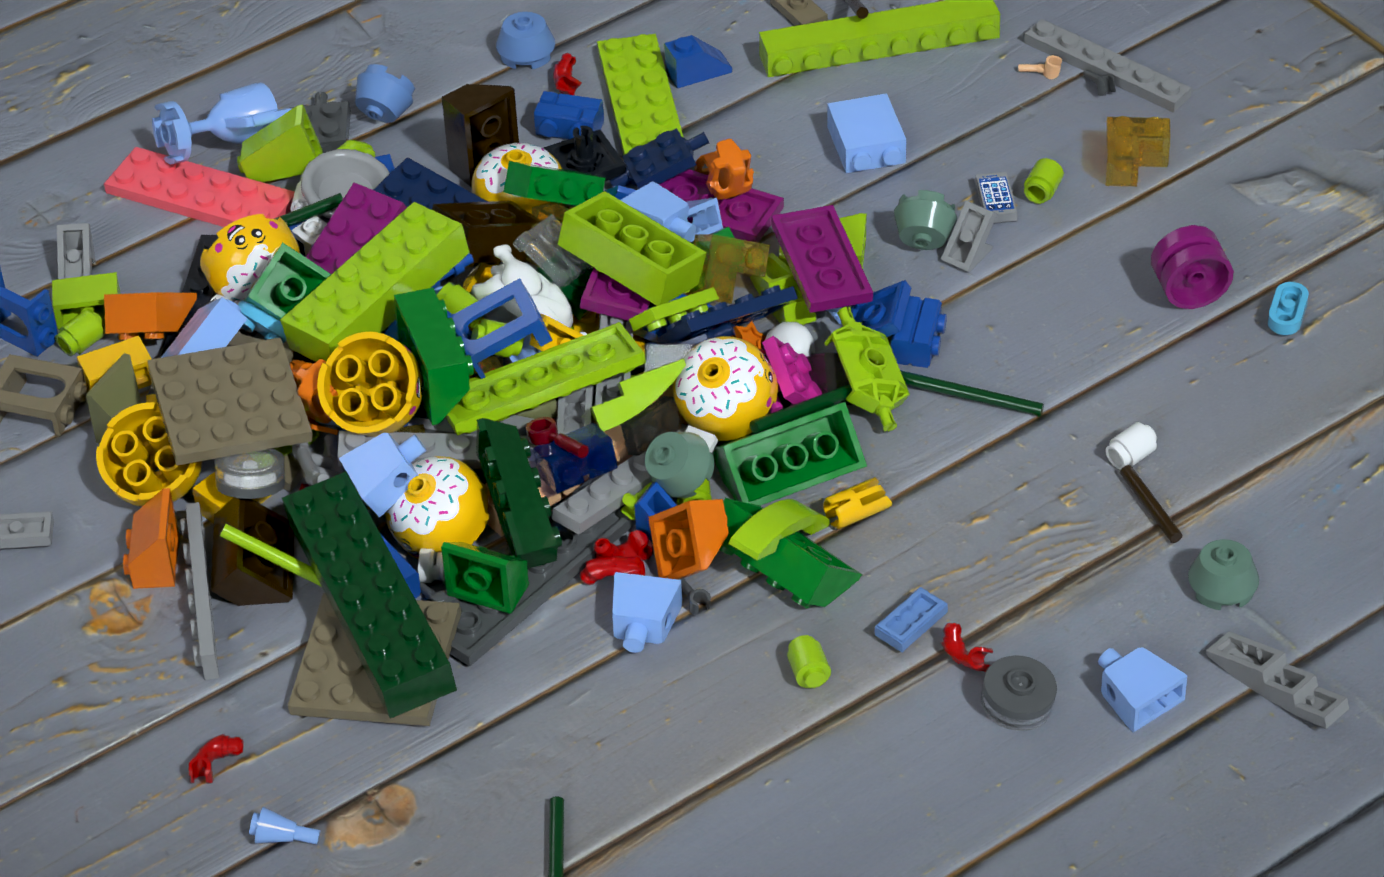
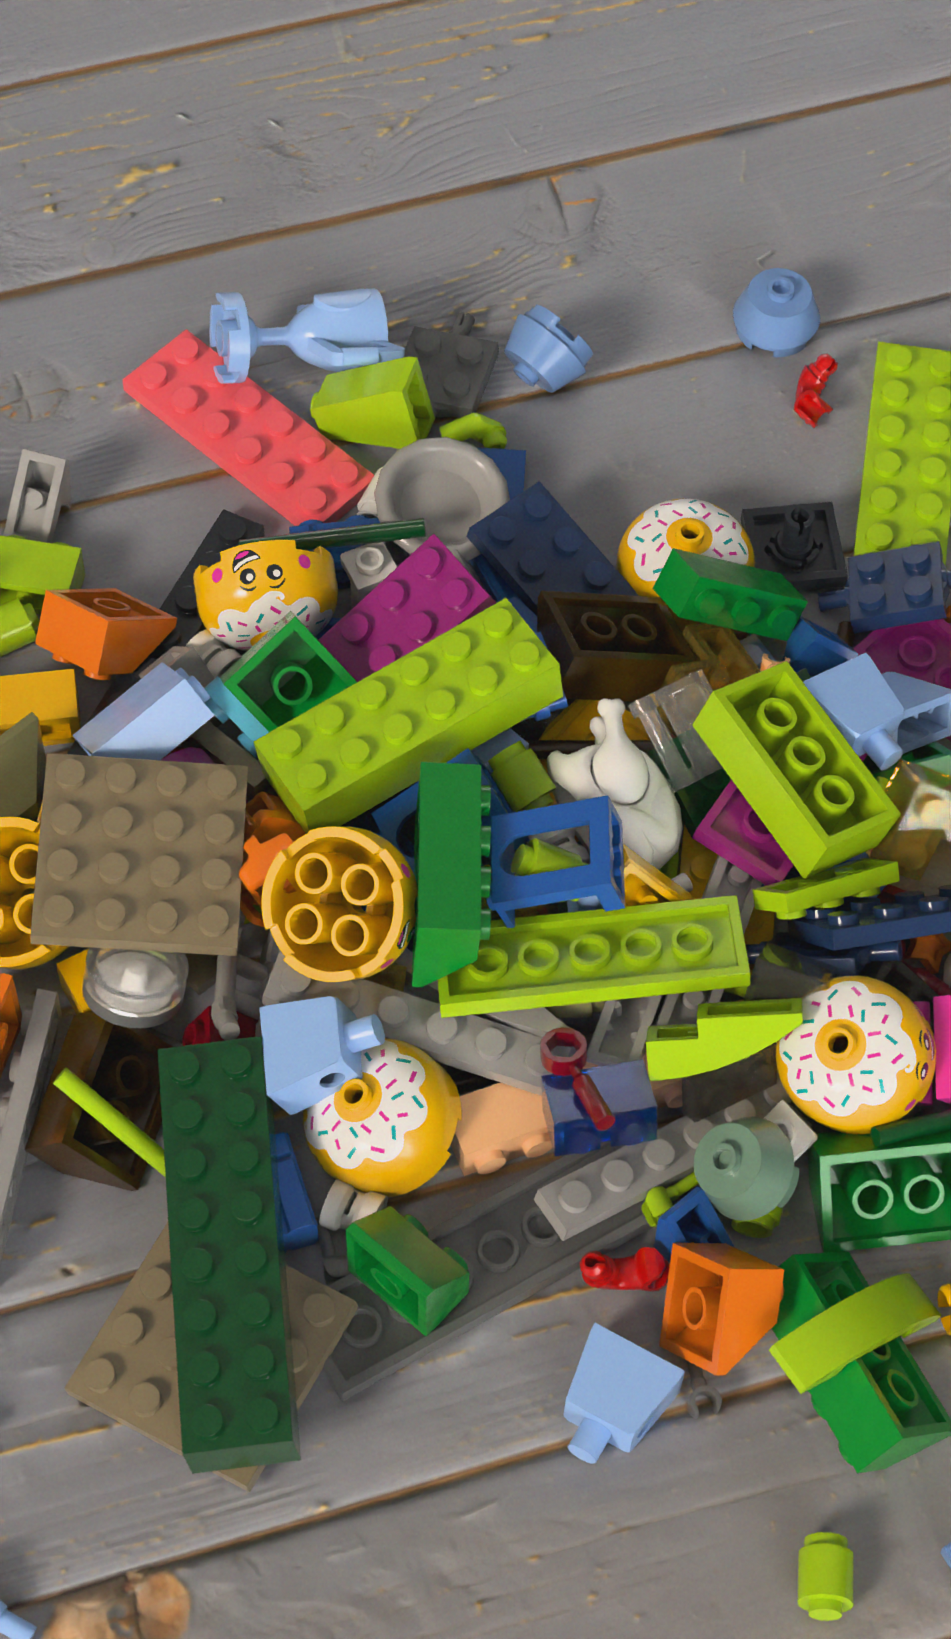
camera: 15 degrees right, 15 degrees up
dark brown slope [442,84,519,187] -> none
dark green wedge [476,418,562,569] -> none
blue brick [534,91,604,139] -> none
red piece [580,556,645,585] -> none

